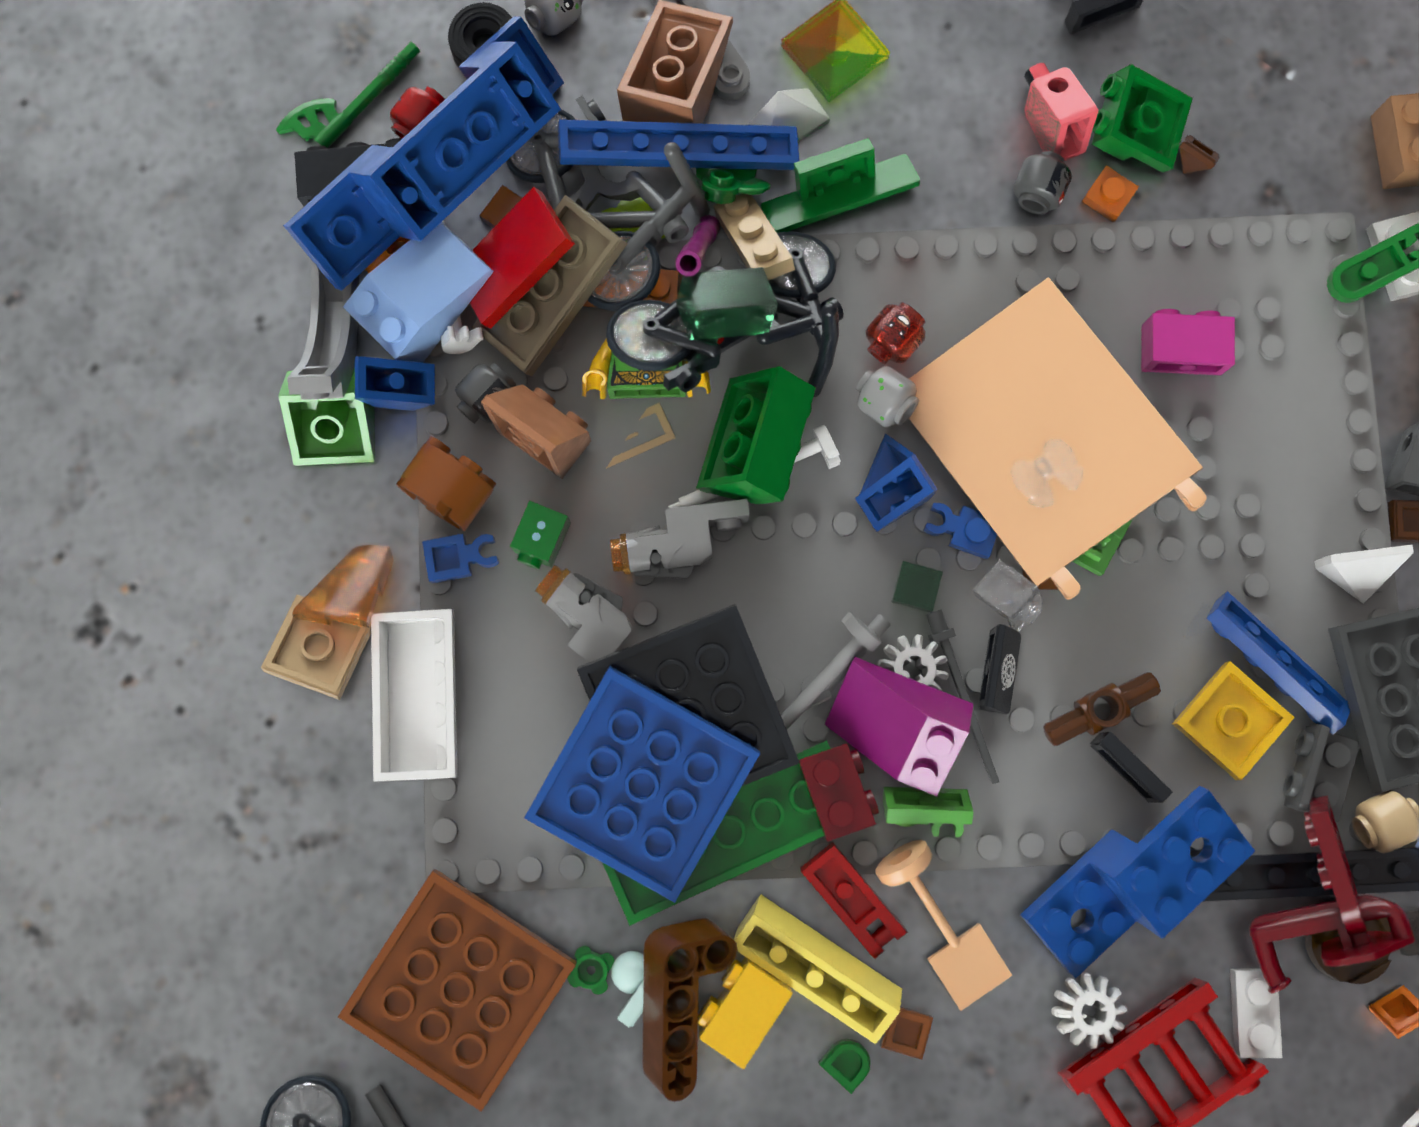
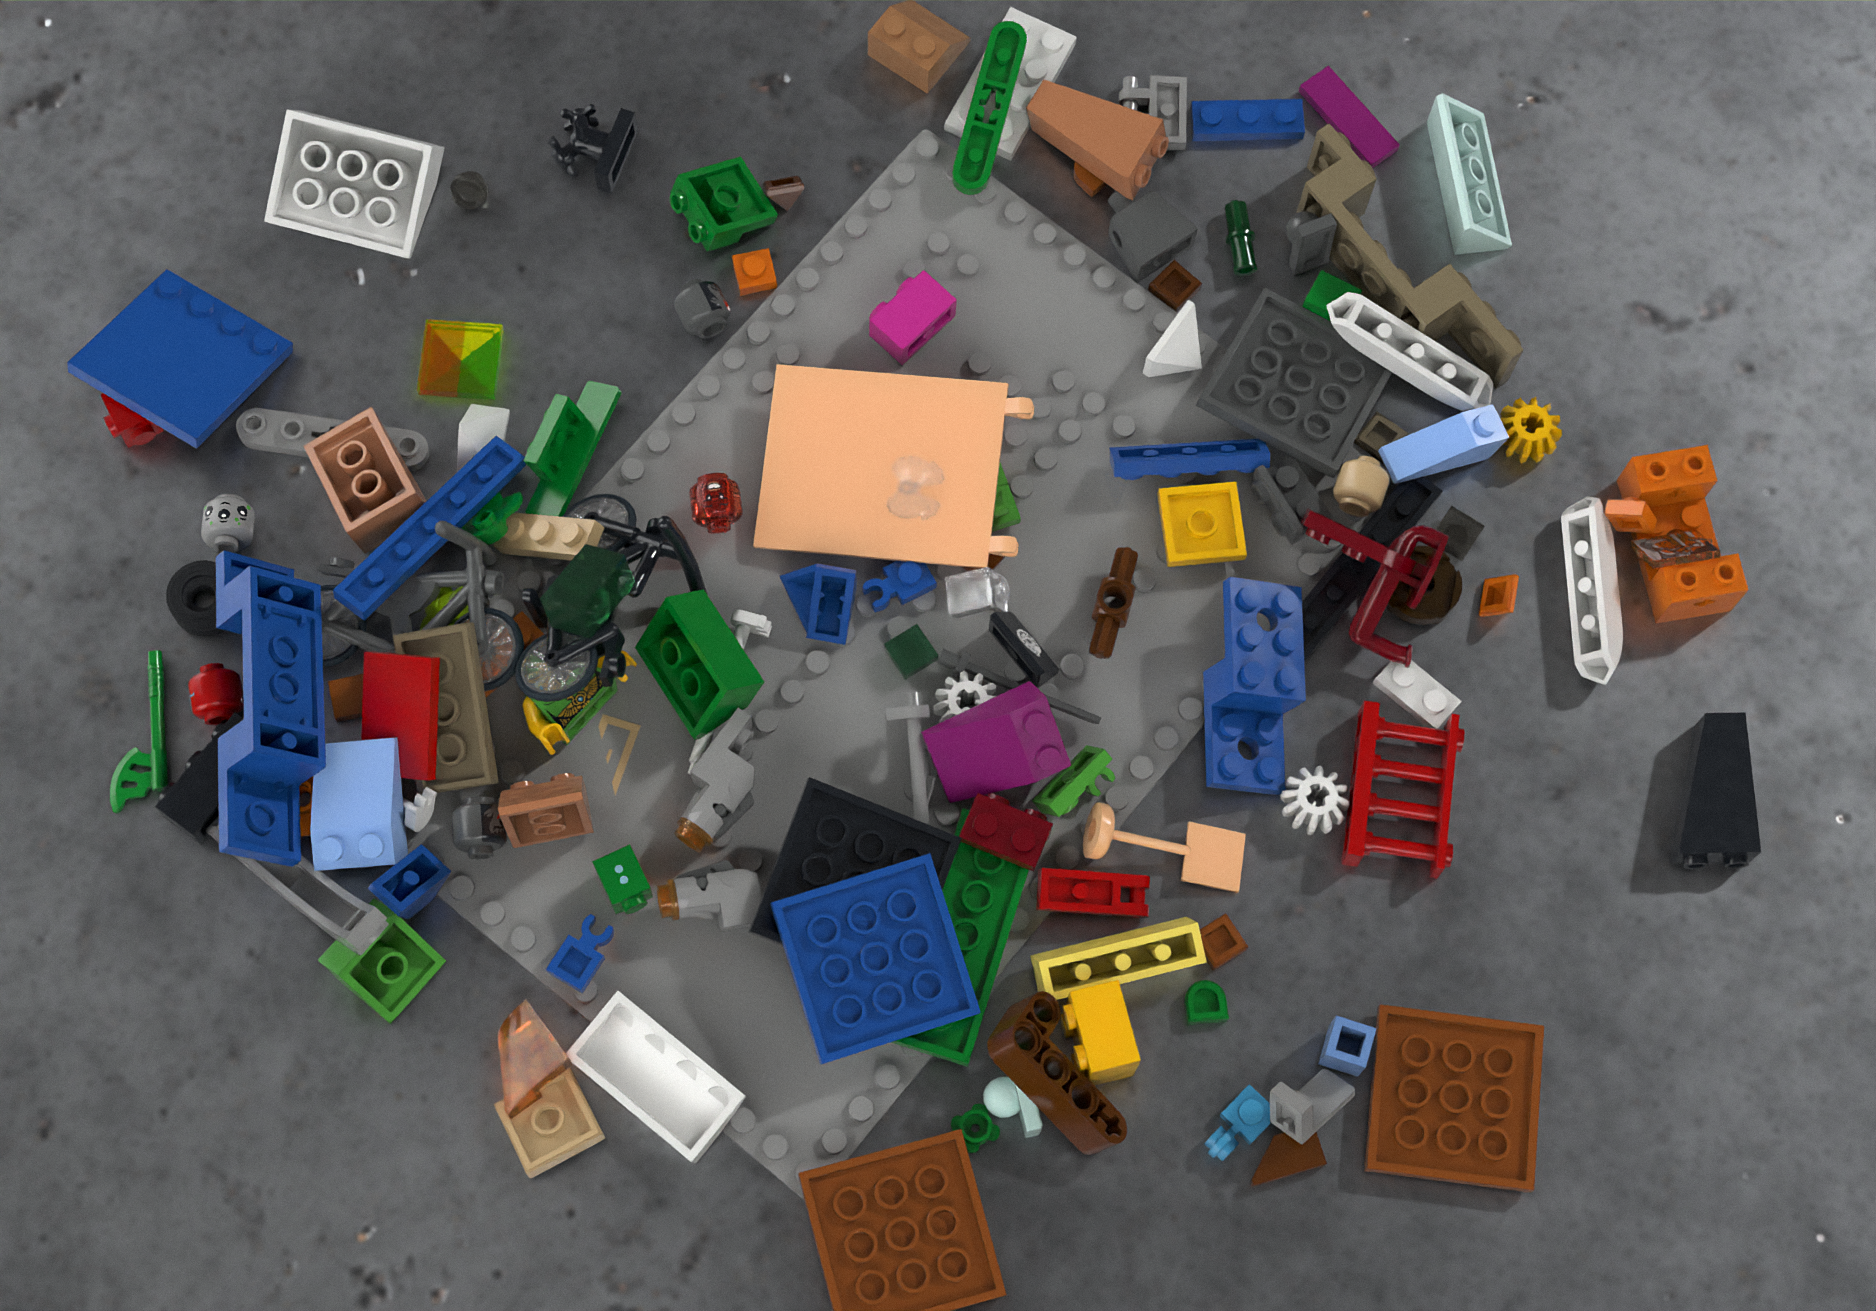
camera: 50 degrees left, 10 degrees down
dark orange brick [395,436,496,531] -> none
magenta piece [675,215,720,276] -> none
light grey head [856,366,919,427] -> none
coral torso [1024,63,1099,161] -> none
black tile [1090,731,1173,803] -> none

